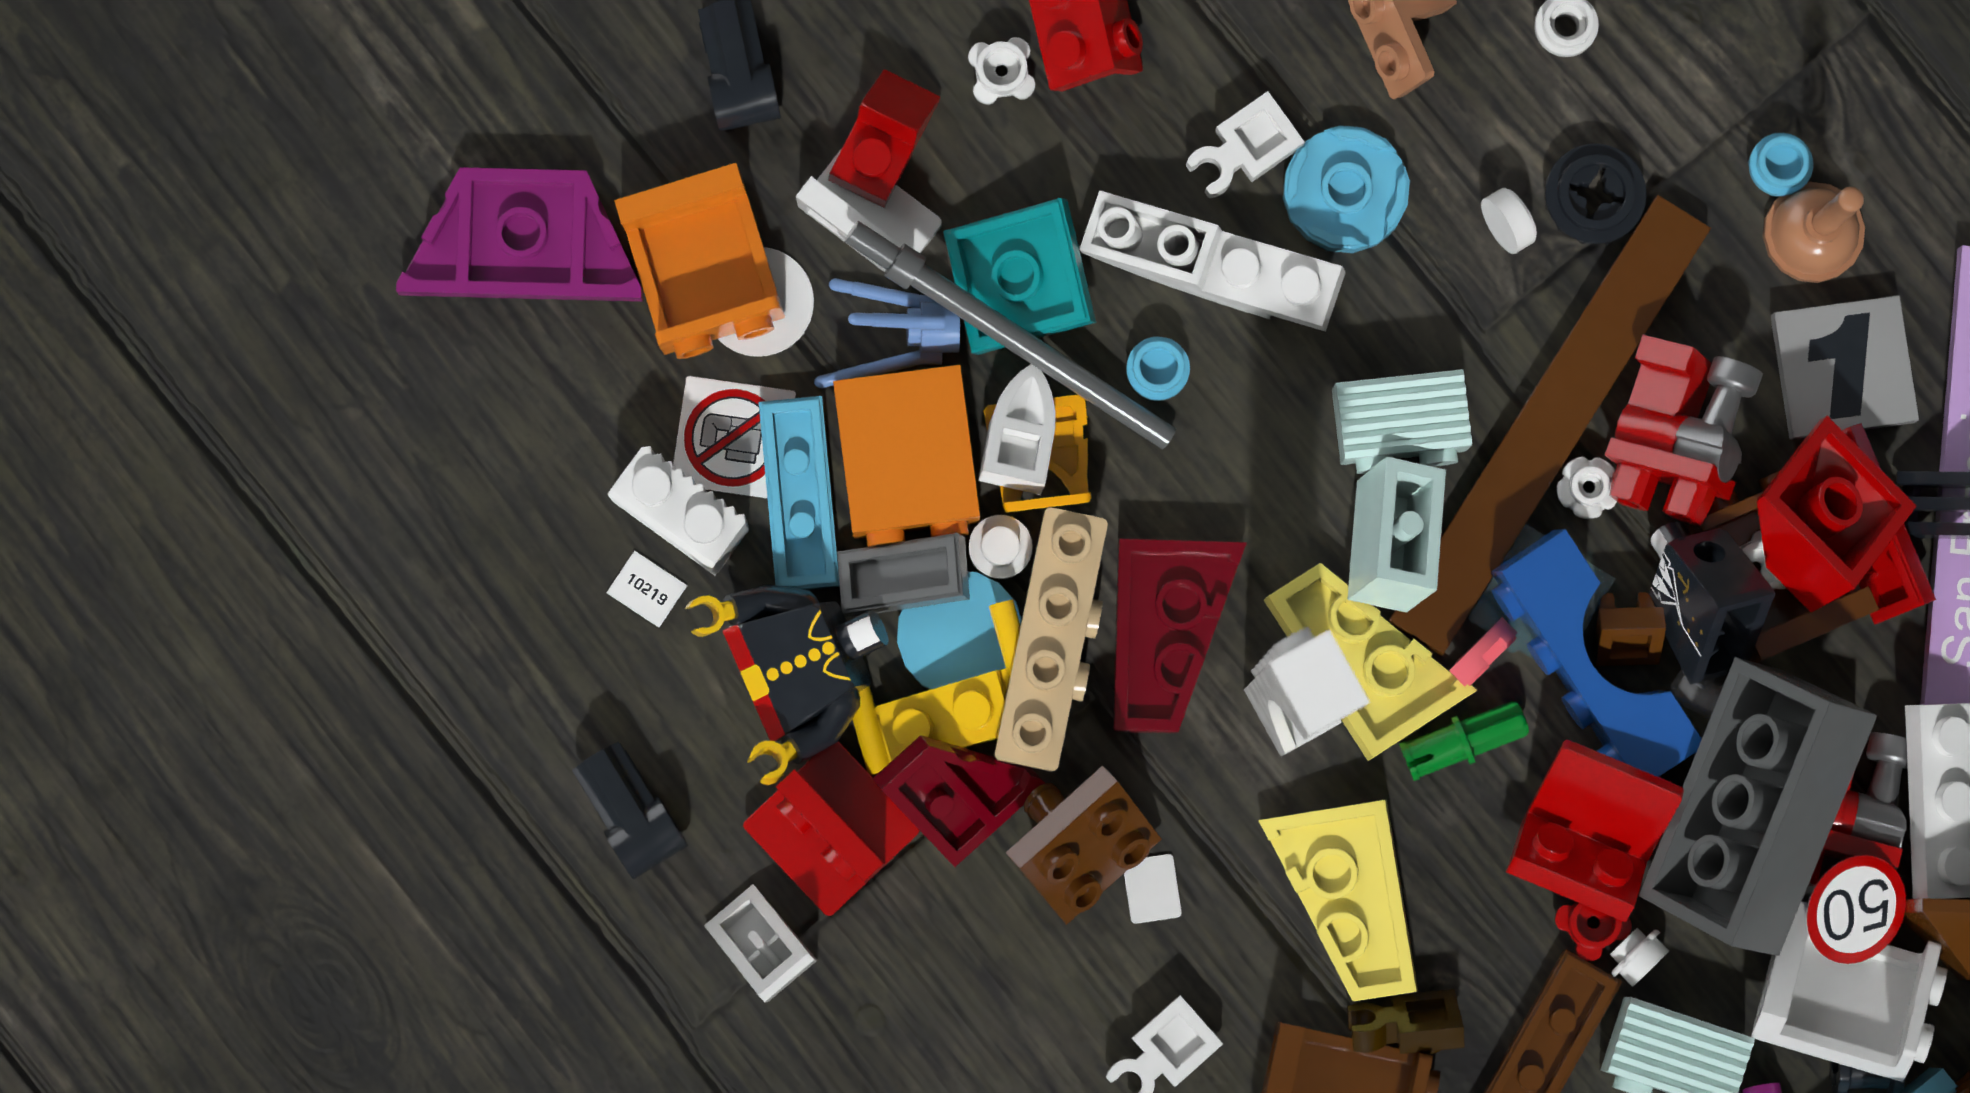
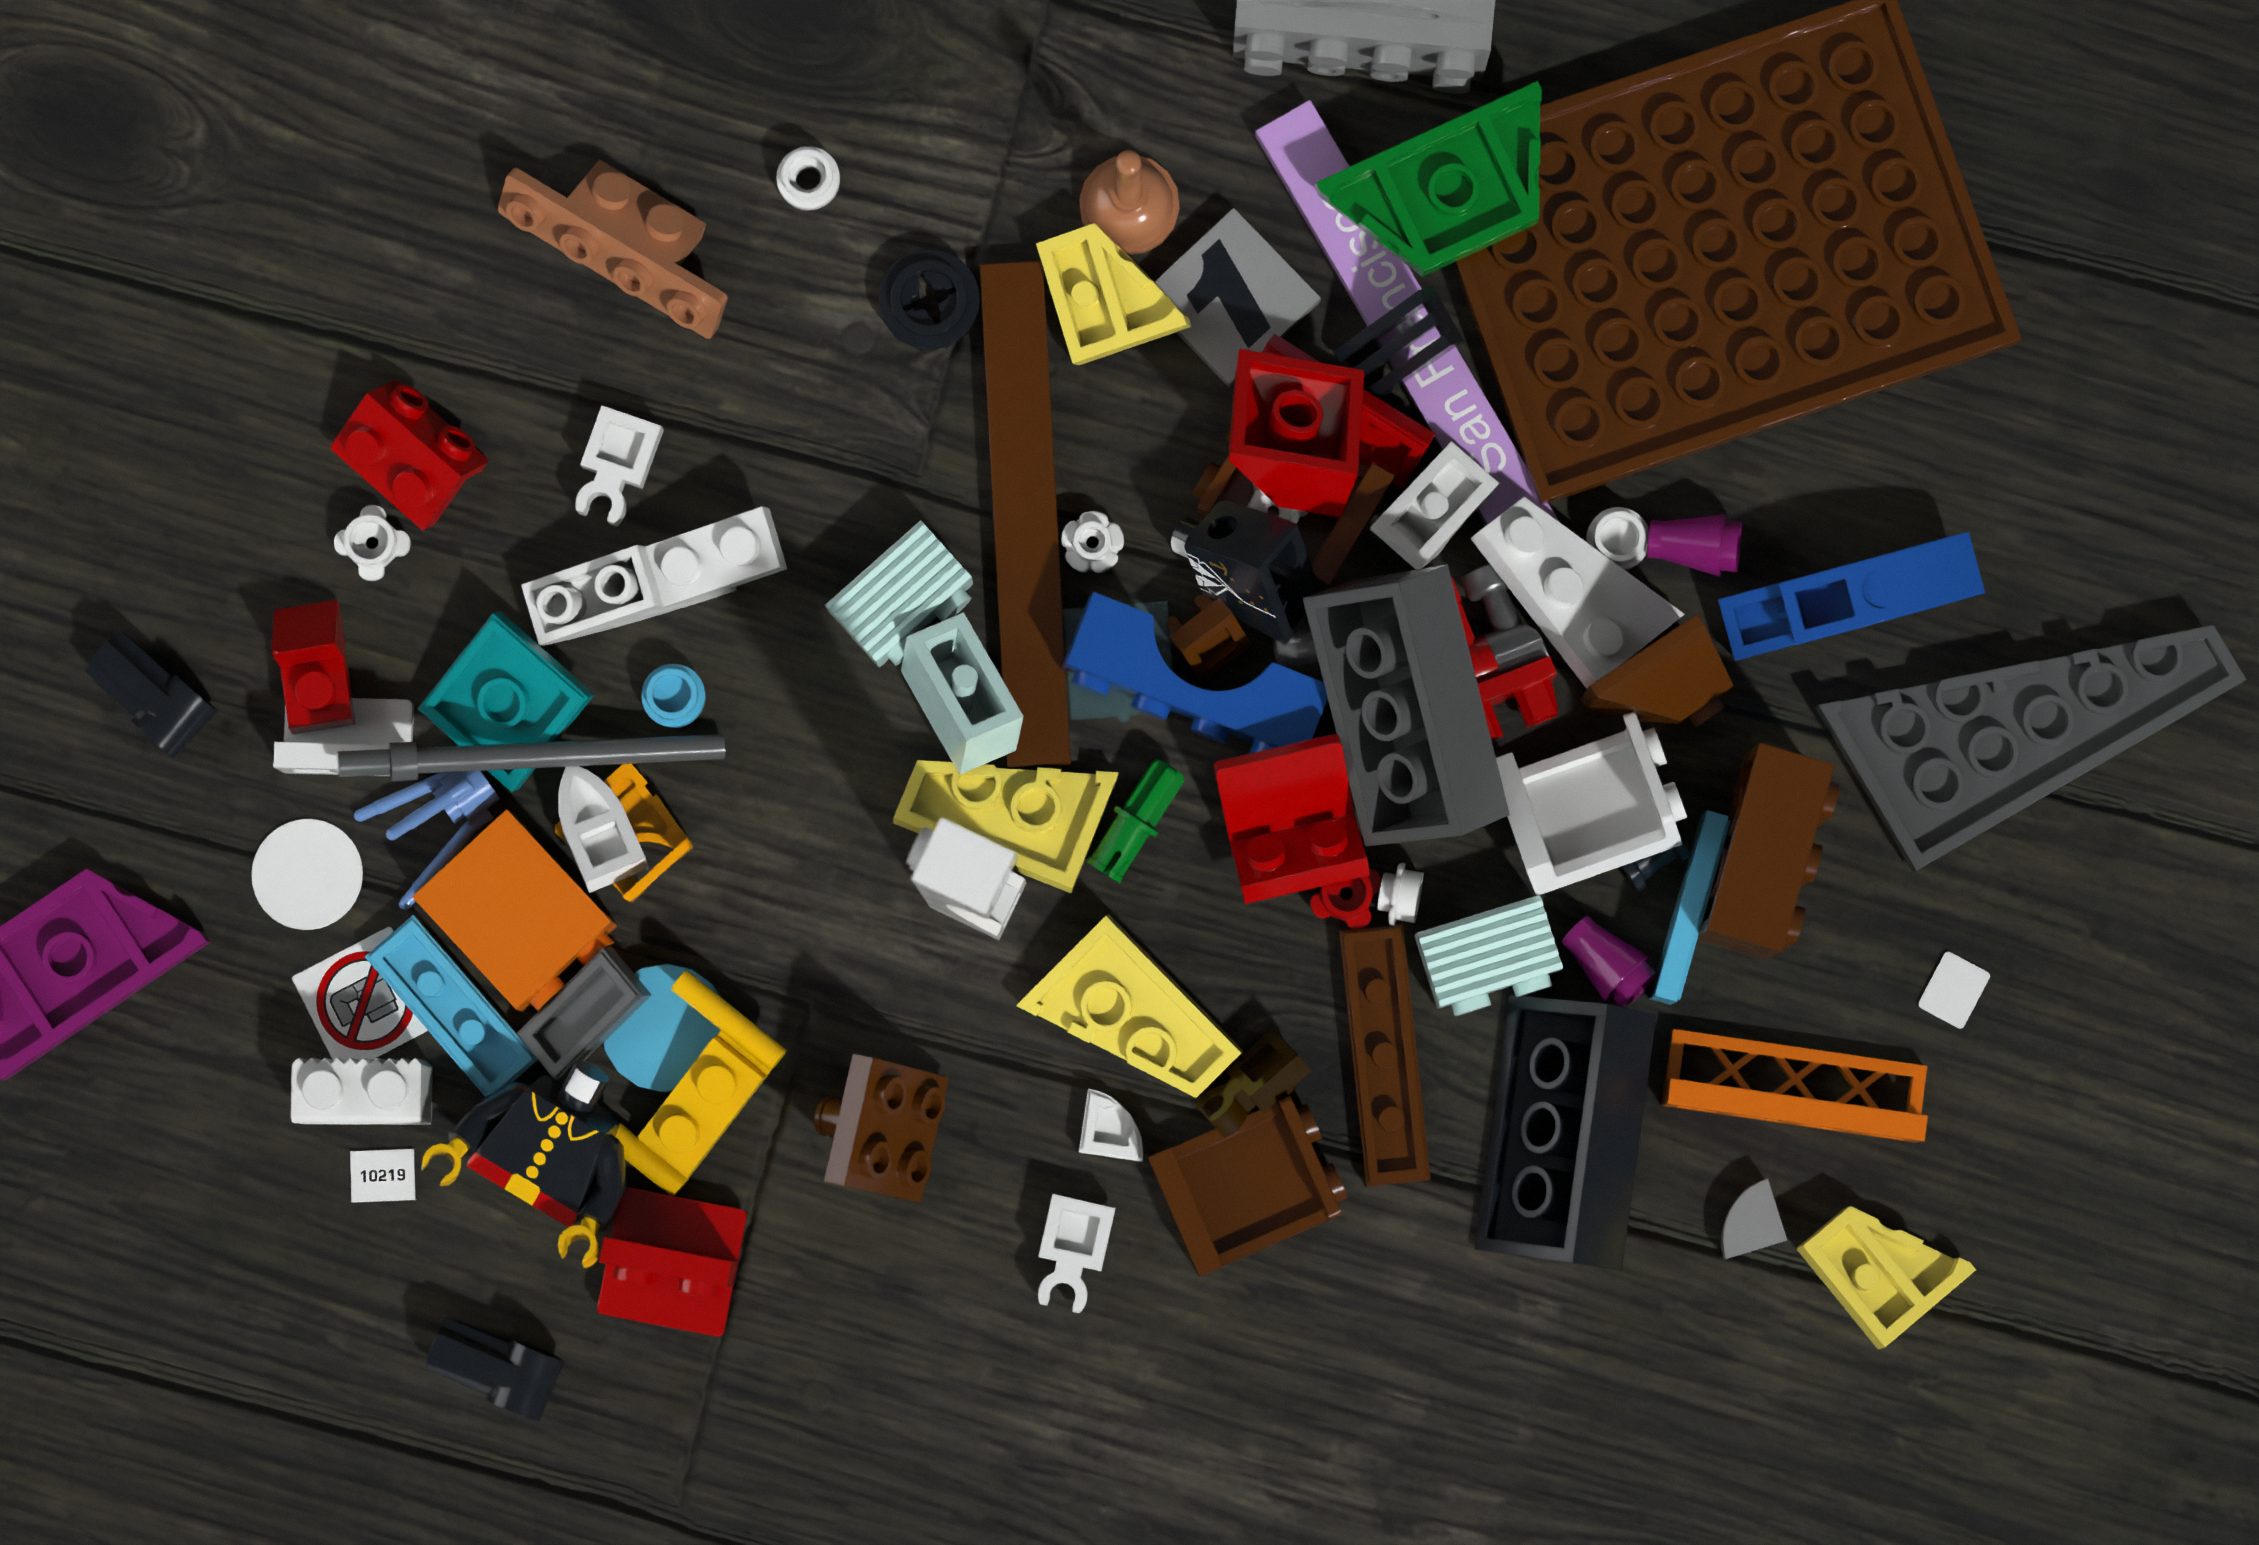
camera: 30 degrees left, 0 degrees up
orange panel [614,163,785,359] -> none
white slope [704,884,817,1002] -> none
dark red wing [872,735,1045,867] -> none
white plate [969,515,1032,579] -> none
tan bracket [994,507,1108,771] -> none
dark red wing [1113,539,1247,734] -> none
white sticker [1124,854,1182,924] -> none
medium azure tile [1283,126,1410,253] -> none
coral tile [1449,617,1518,686] -> none
white tile [1481,188,1537,254] -> none
red hips [1605,335,1763,526] -> none
medium azure plate [1749,133,1813,197] -> none
sticker [1806,855,1906,964] -> none
none -> light yellow wing [1036,223,1192,366]
none -> white tile [1079,1089,1143,1162]
none -> white slope [1370,441,1499,570]

